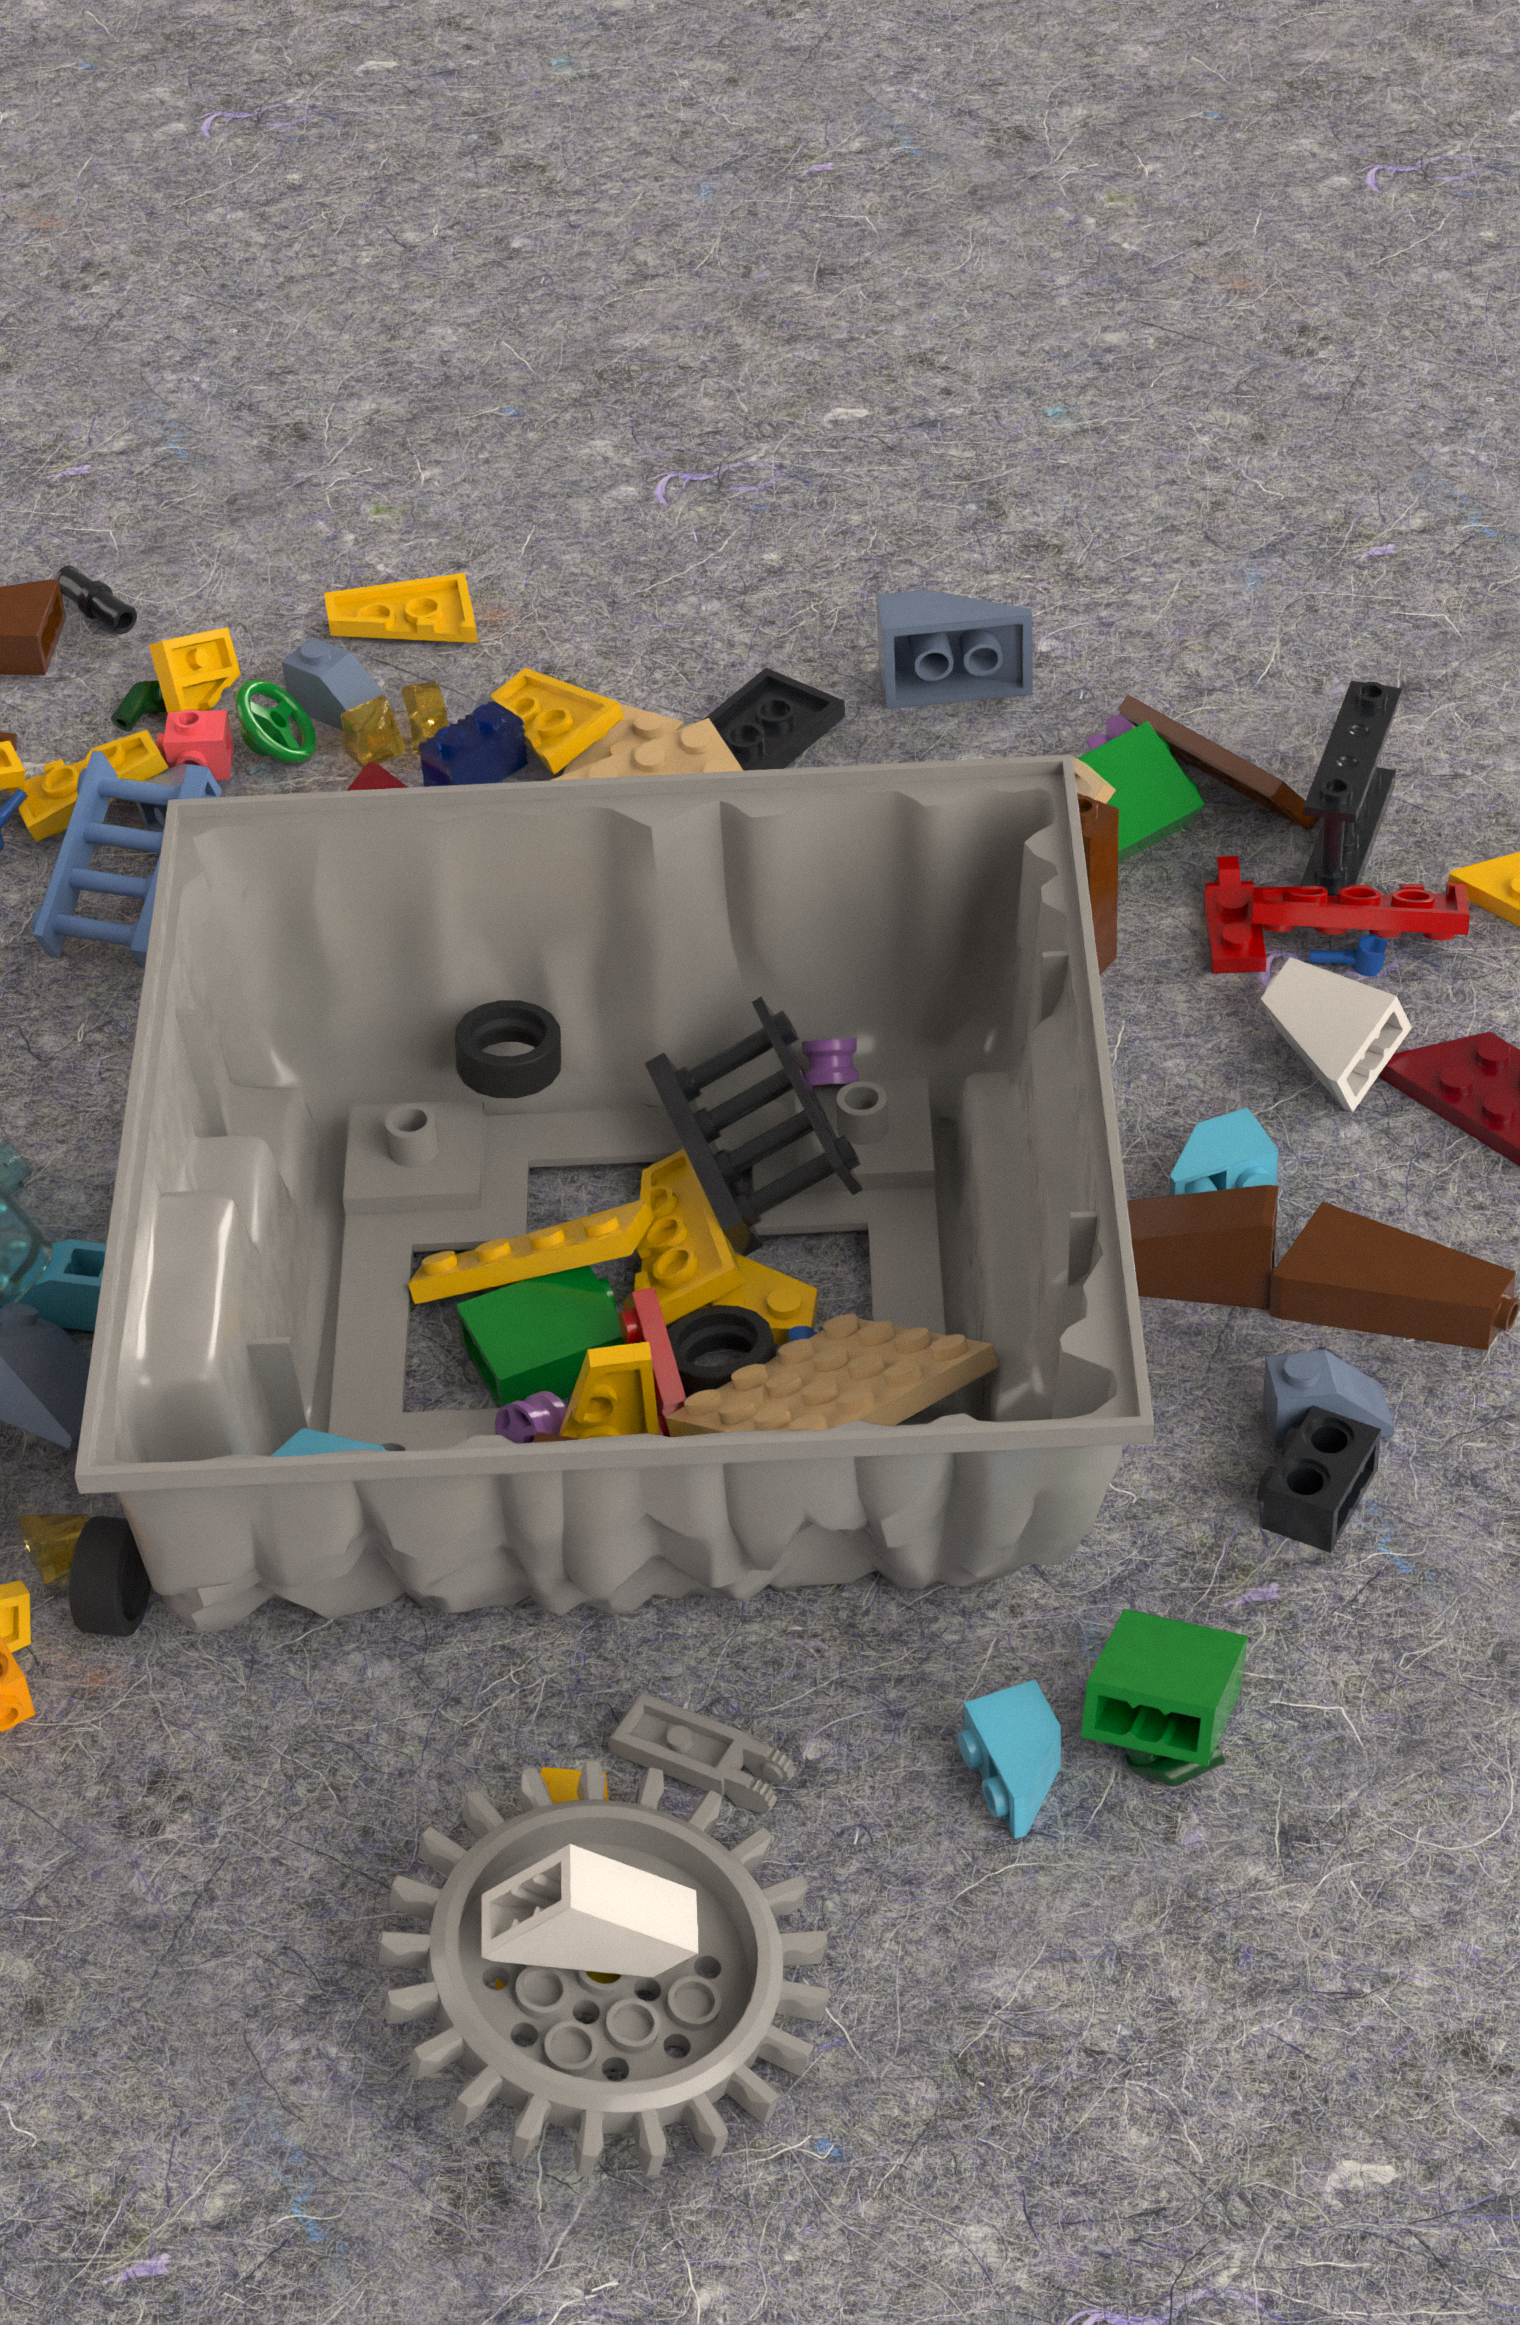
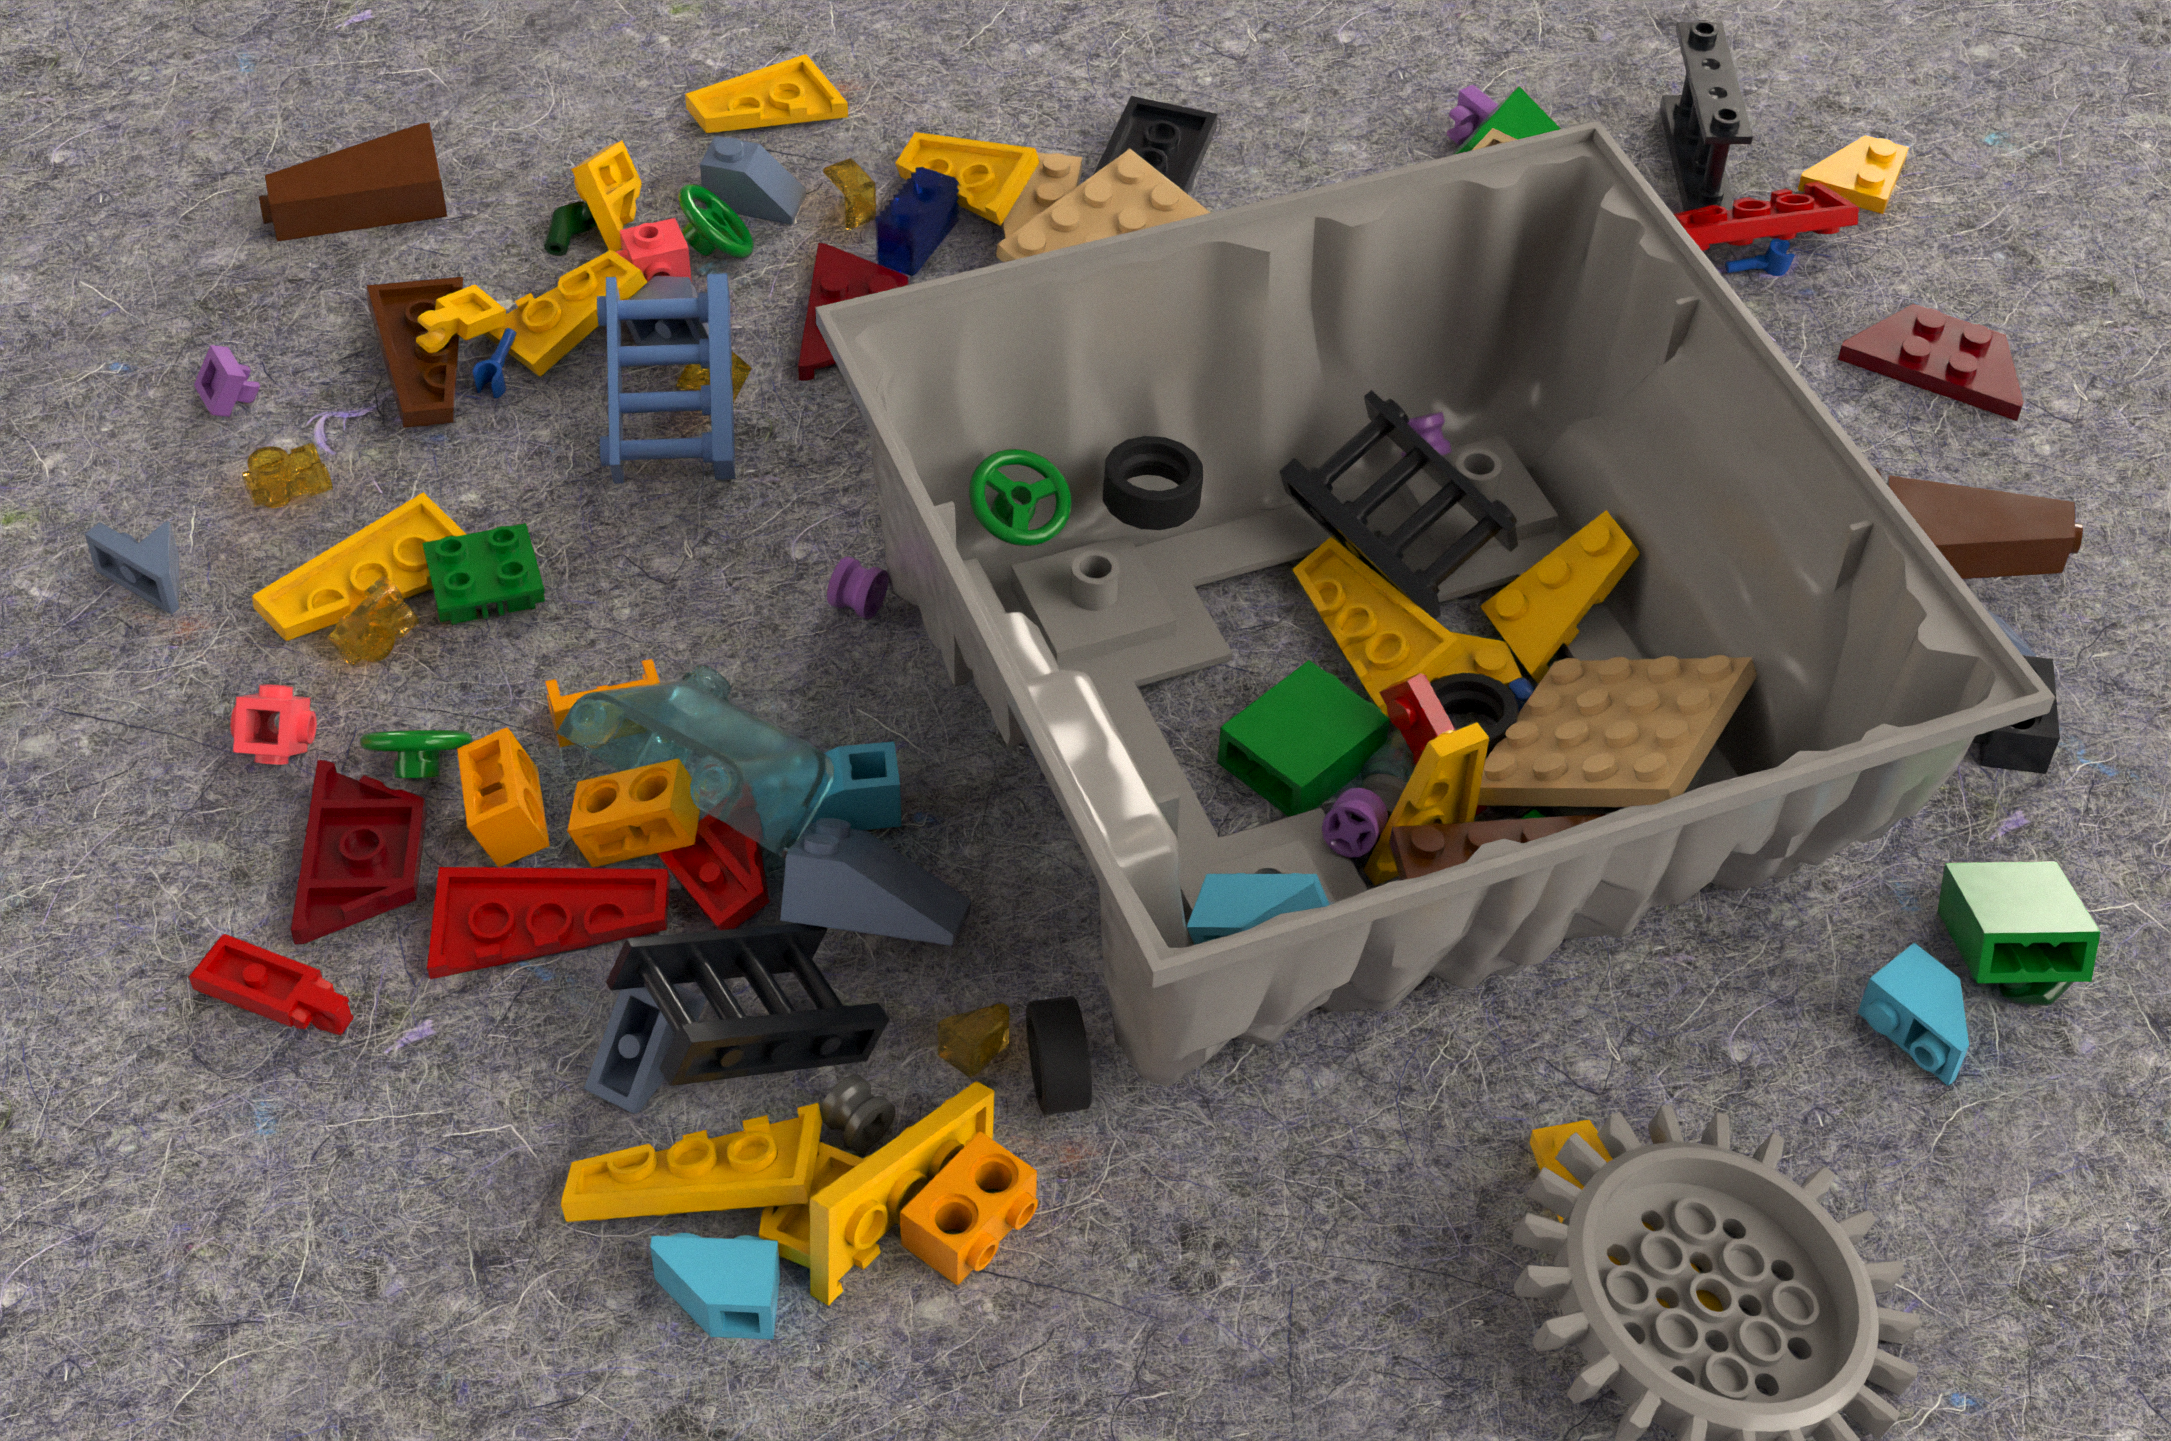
camera: 25 degrees left, 5 degrees up
black pin [54,565,137,634] -> none
clear yellow slope [341,695,405,768] -> none
yellow wing [408,1198,654,1304] -> none
white slope [481,1844,698,1977] -> none
light grey hinge [608,1692,796,1814] -> none
sand blue slope [876,590,1033,709] -> none
reddish brown tile [1118,694,1320,830] -> none
white slope [1261,957,1412,1112] -> none
none -> green piece [969,449,1071,546]
none -> yellow wing [1480,510,1640,684]

